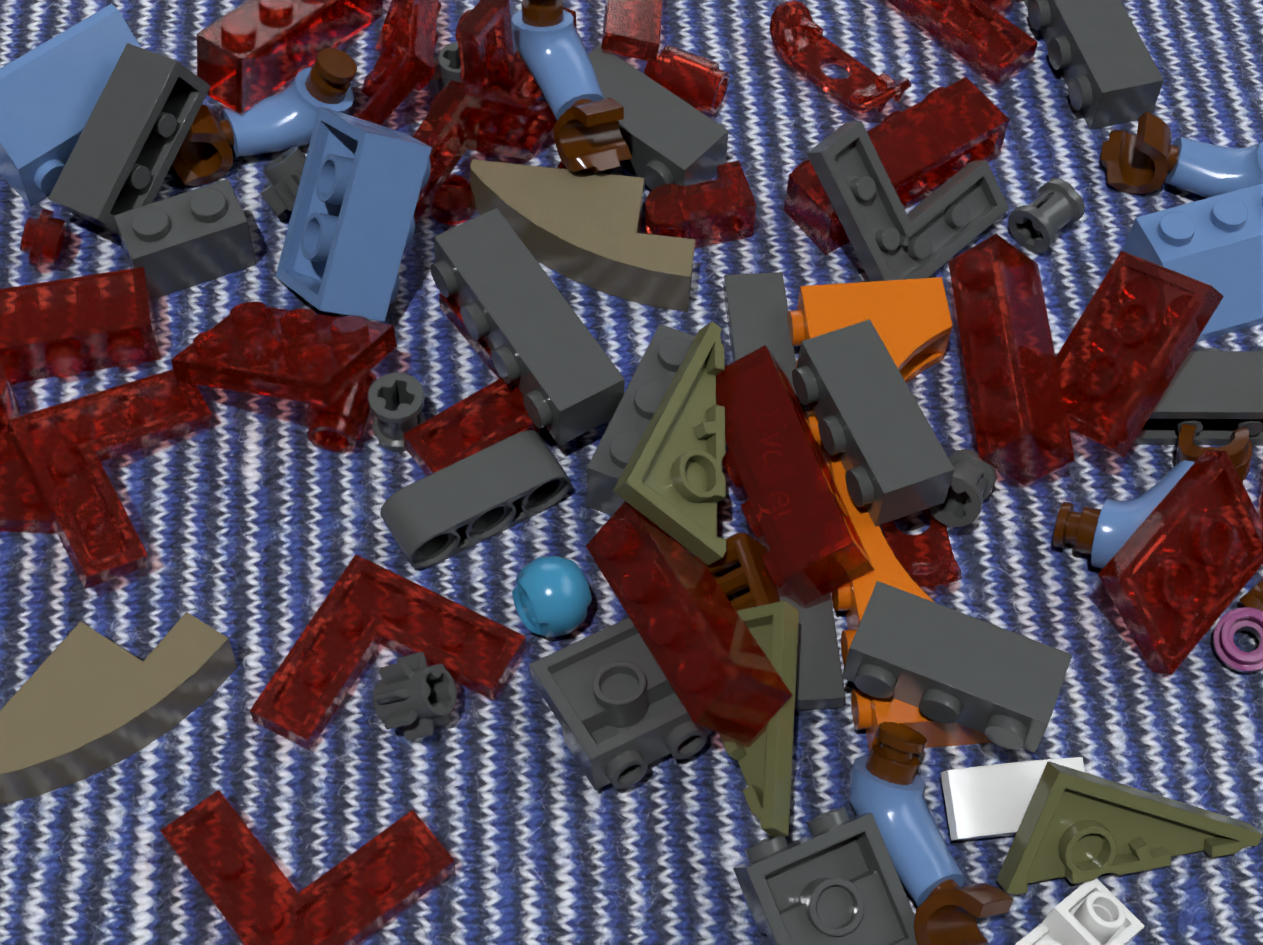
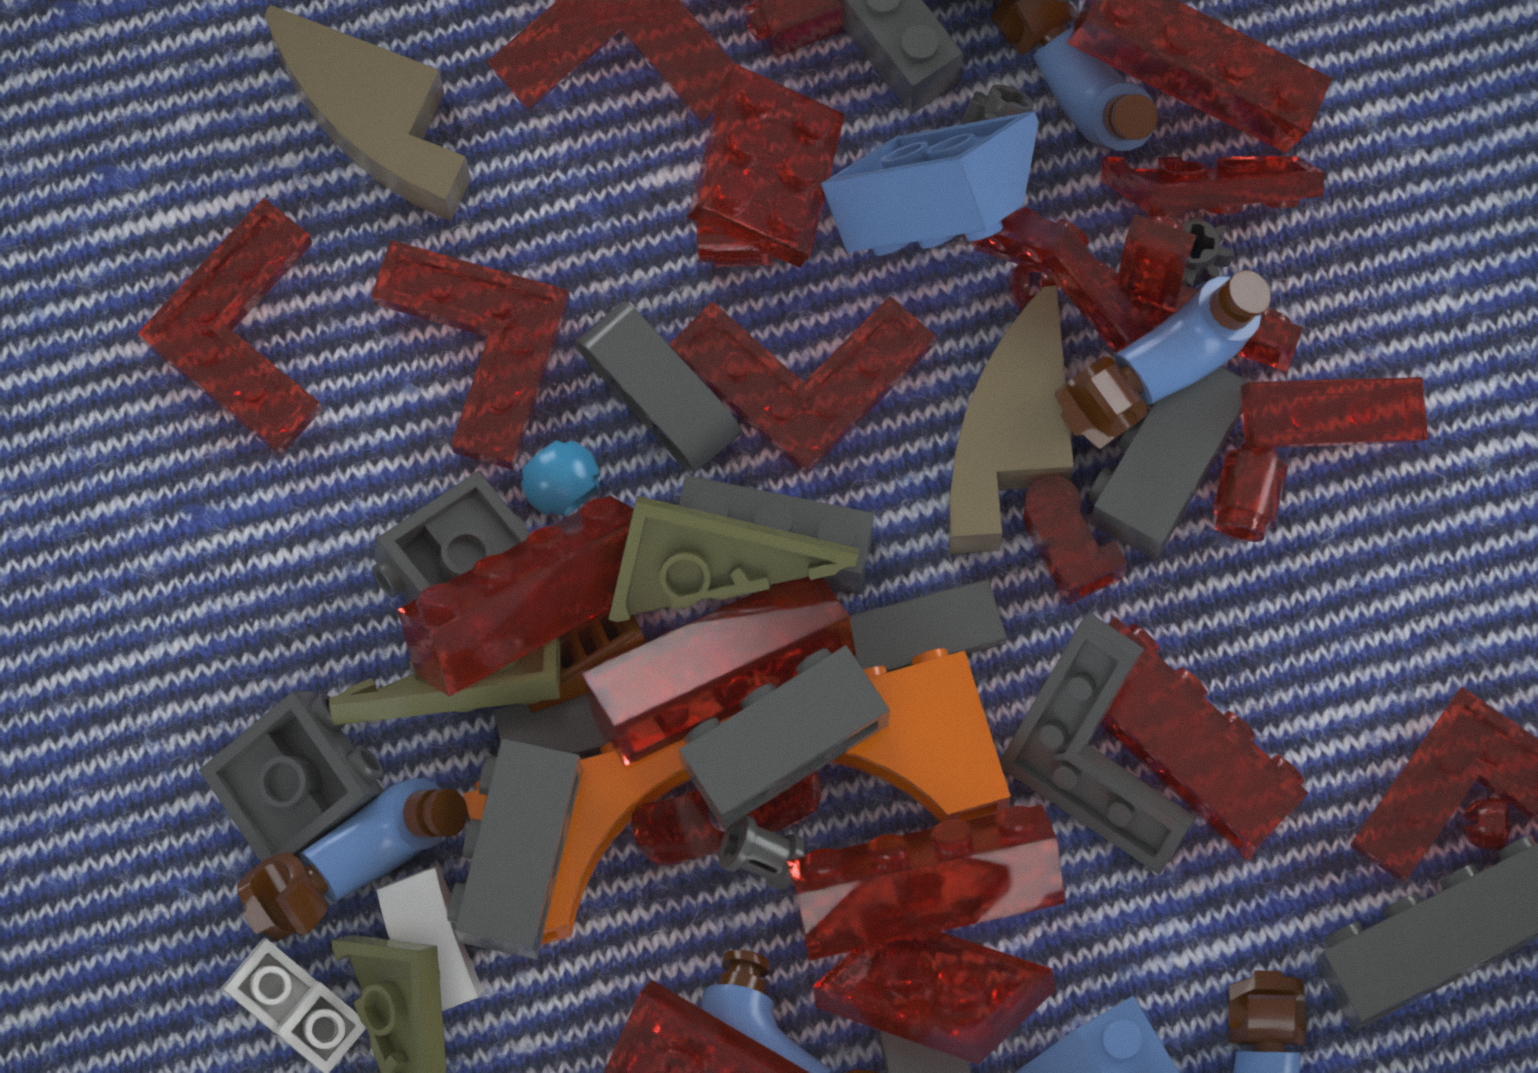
camera: 85 degrees right, 15 degrees up
dark grey bush [368,372,427,452] -> none
dark grey gear [373,652,457,740] -> none
dark grey brick [430,208,625,446] -> none
clear red piece [769,0,912,113] -> none
dark grey bush [1008,178,1085,253] -> none

